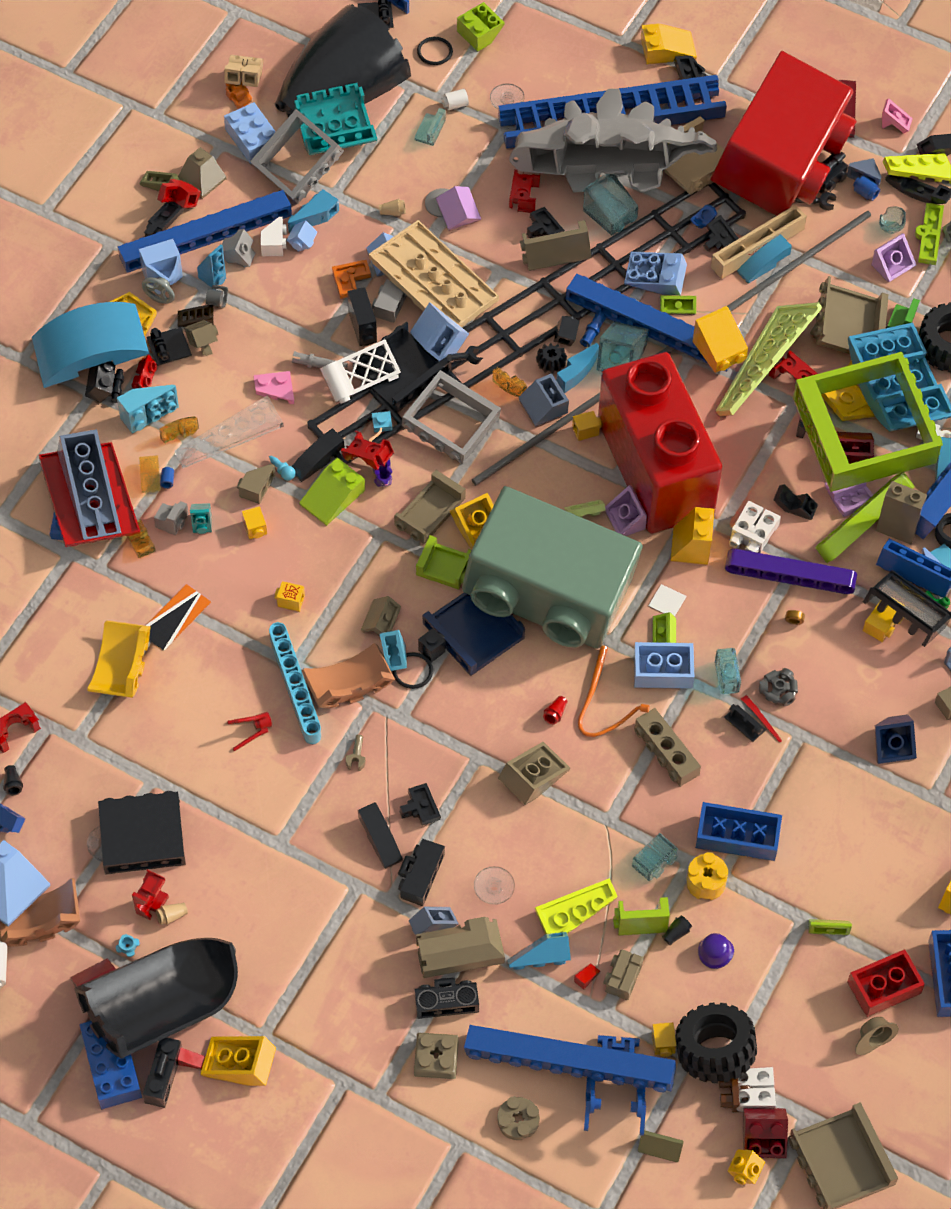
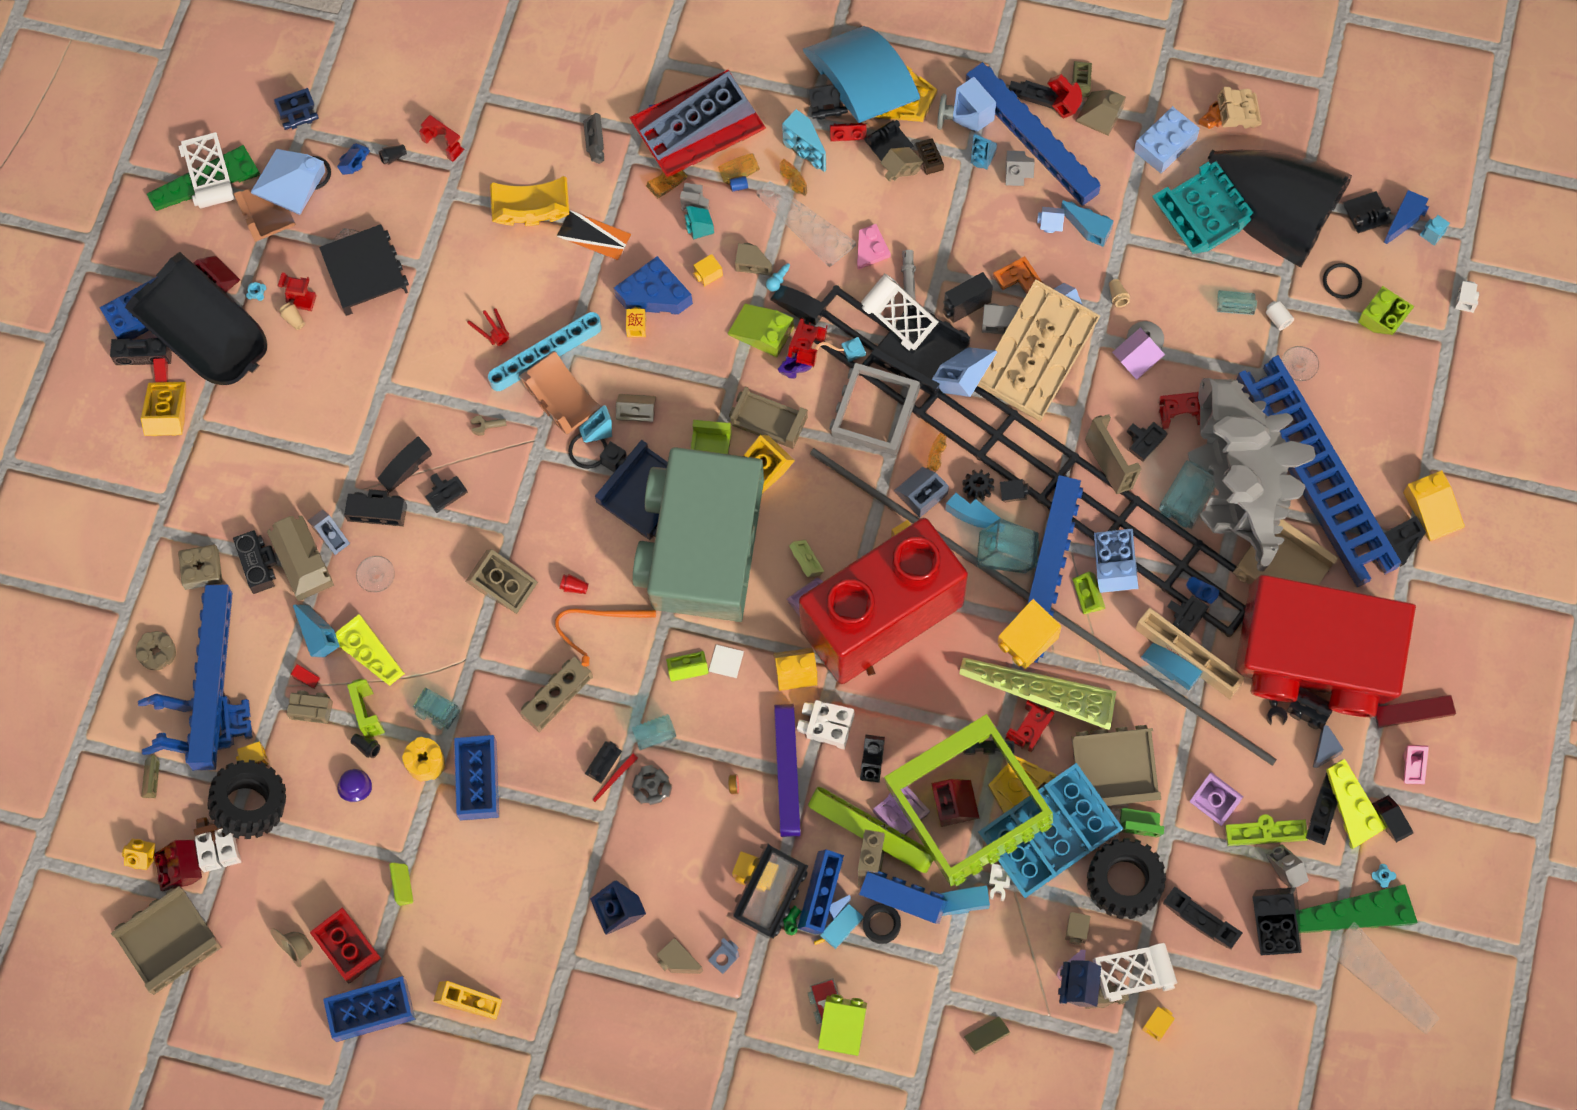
camera: 80 degrees right, 10 degrees up
dark grey leg [206,285,228,308] -> none
light grey window [250,109,344,204] -> none
white slope [261,217,287,256] -> none
black piece [447,346,483,364] -> none
blue pin [580,312,606,347] -> none
light blue brick [634,642,694,688] -> none
blue brick [853,176,880,201] -> none
clear light blue hair [879,206,906,234] -> none
none -> dark grey hinge [583,113,604,164]
none -> blue brick [614,256,693,315]

